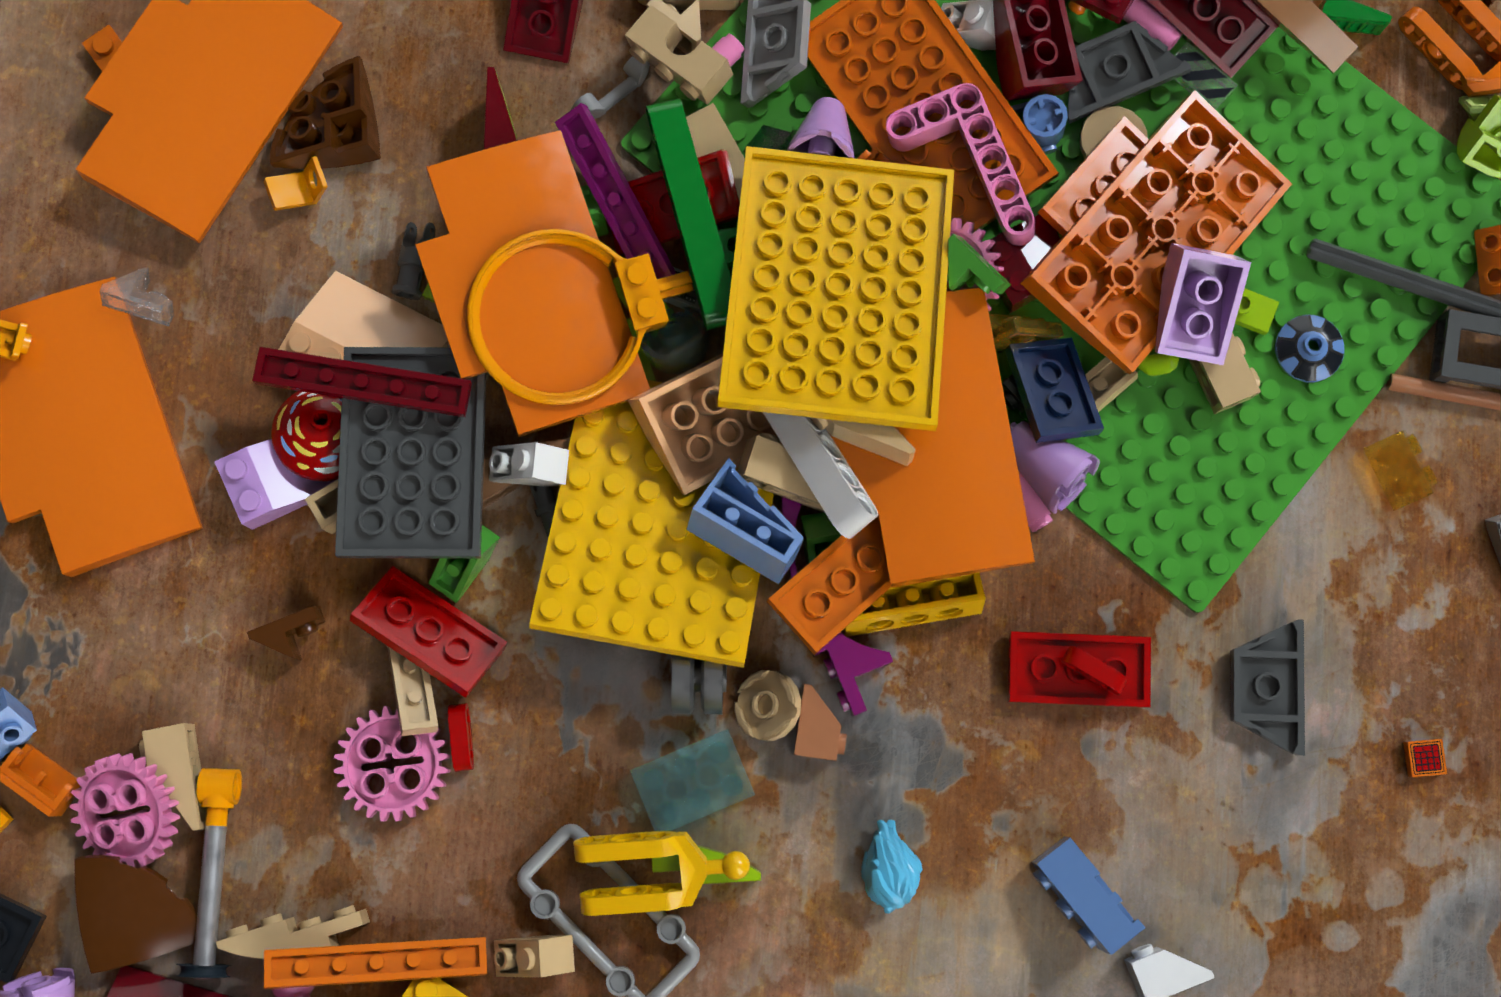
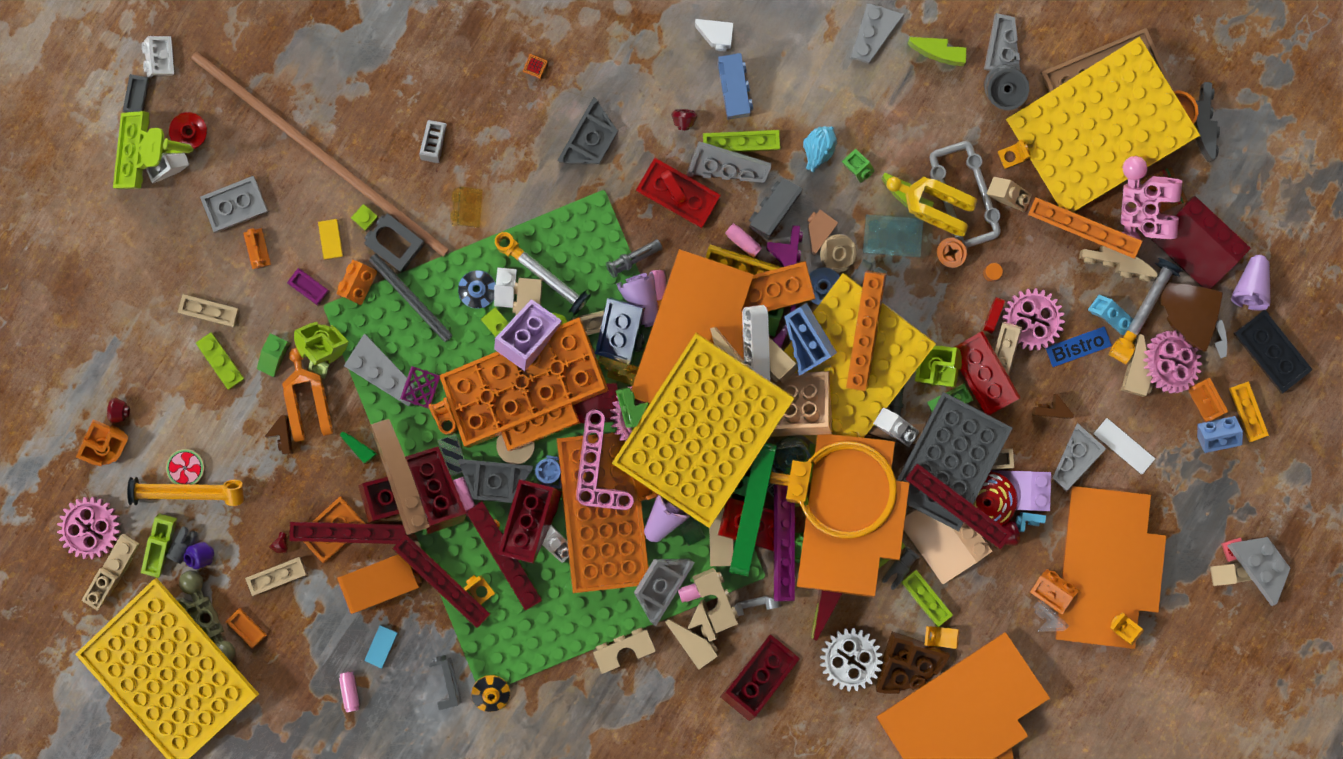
camera: 150 degrees left, 5 degrees up
none -> light grey wing [344,334,420,407]
none -> magenta window [400,366,440,409]
none -> orange piece [428,397,457,436]
none -> white slope [494,268,517,308]
none -> piece [495,232,591,316]
none -> dark grey pin [606,239,662,278]
none -> dark red cone [671,109,697,131]
none -> light grey wing [687,141,771,183]
none -> lime plate [703,130,780,152]
none -> bright pink piece [725,223,762,258]
none -> dark grey slope [749,178,803,240]
none -> medium blue dish [809,267,840,305]
none -> white gear [820,628,883,691]
none -> bright green bracket [842,149,874,183]
none -> orange brick [846,270,887,391]
none -> lime plate [901,570,953,627]
none -> lime brick [915,346,962,388]
none -> orange gear [937,237,968,268]
none -> orange piece [983,263,1003,282]
none -> dark red cone [1002,520,1020,546]
none -> medium azure bracket [1016,512,1046,532]
none -> orange bracket [1030,569,1079,615]
none -> blue sticker [1046,327,1112,367]
none -> light grey wing [1052,423,1106,492]
none -> medium azure bracket [1088,295,1133,335]
none -> white sticker [1094,418,1155,474]
none -> light grey slope [1215,320,1227,358]

